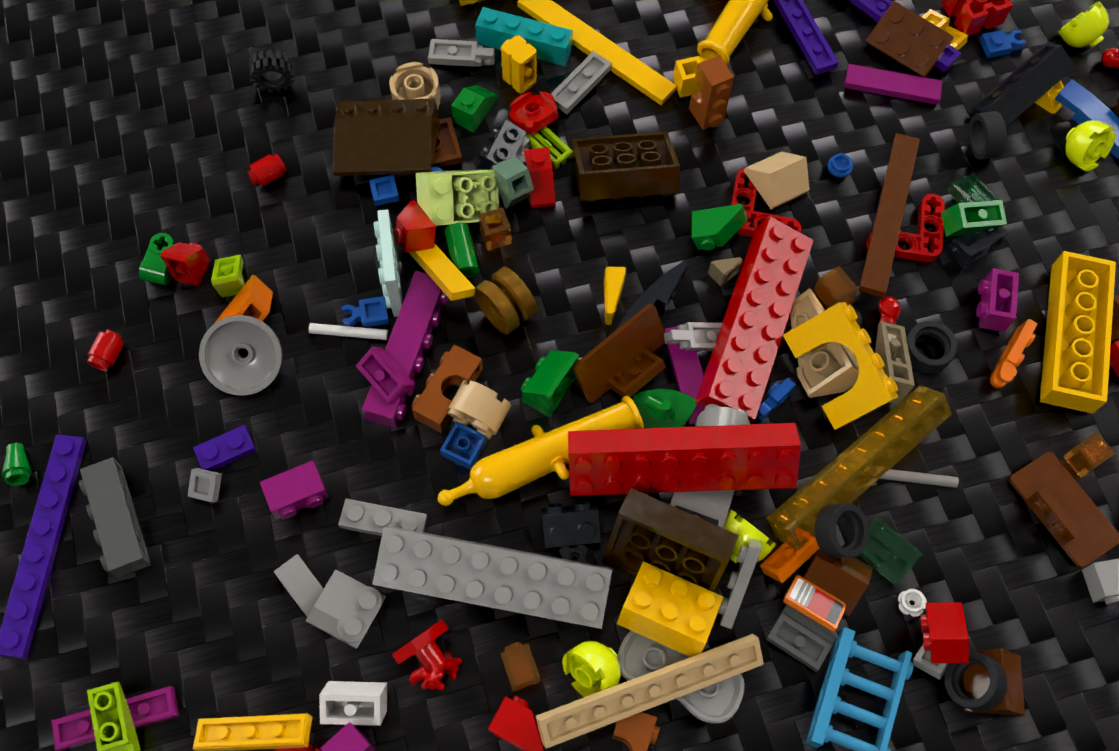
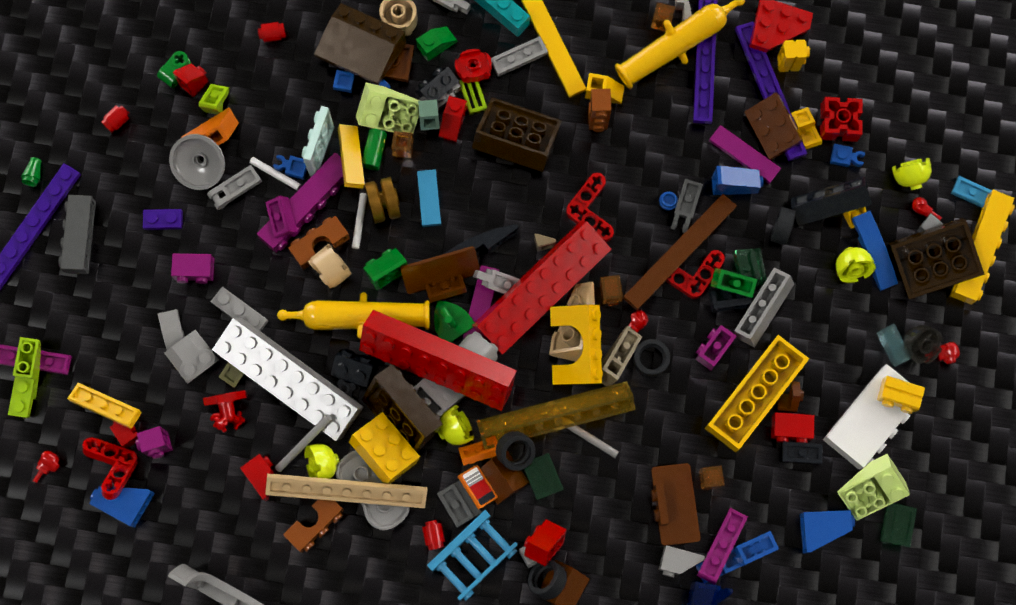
camera: 25 degrees right, 10 degrees up
light grey plate [188,468,222,502] -> none
white brick [320,681,387,726] -> none
red slope [393,201,436,253] -> none
blue piece [440,421,487,470] -> none
clear orange brick [500,642,540,692] -> none
yellow brick [501,35,537,93] -> none
yellow slope [604,267,626,325] -> none
green slope [692,204,748,250] -> none
light grey plate [718,538,761,629] -> none
tan slope [743,152,809,210] -> none
blue plate [756,378,796,422] -> none
white plate [898,589,927,617] -> none
orange hinge [989,319,1037,389] -> none
none -> light grey plate [207,165,262,210]
none -> olive plate [219,362,244,388]
none -> light grey bar [275,414,332,472]
none -> white bar [352,193,367,249]
none -> dark azure tile [417,169,441,227]
none -> red brick [422,520,445,550]
none -> dark grey hinge [671,179,703,233]
none -> slope [712,166,763,195]
none -> light grey brick [734,268,794,348]

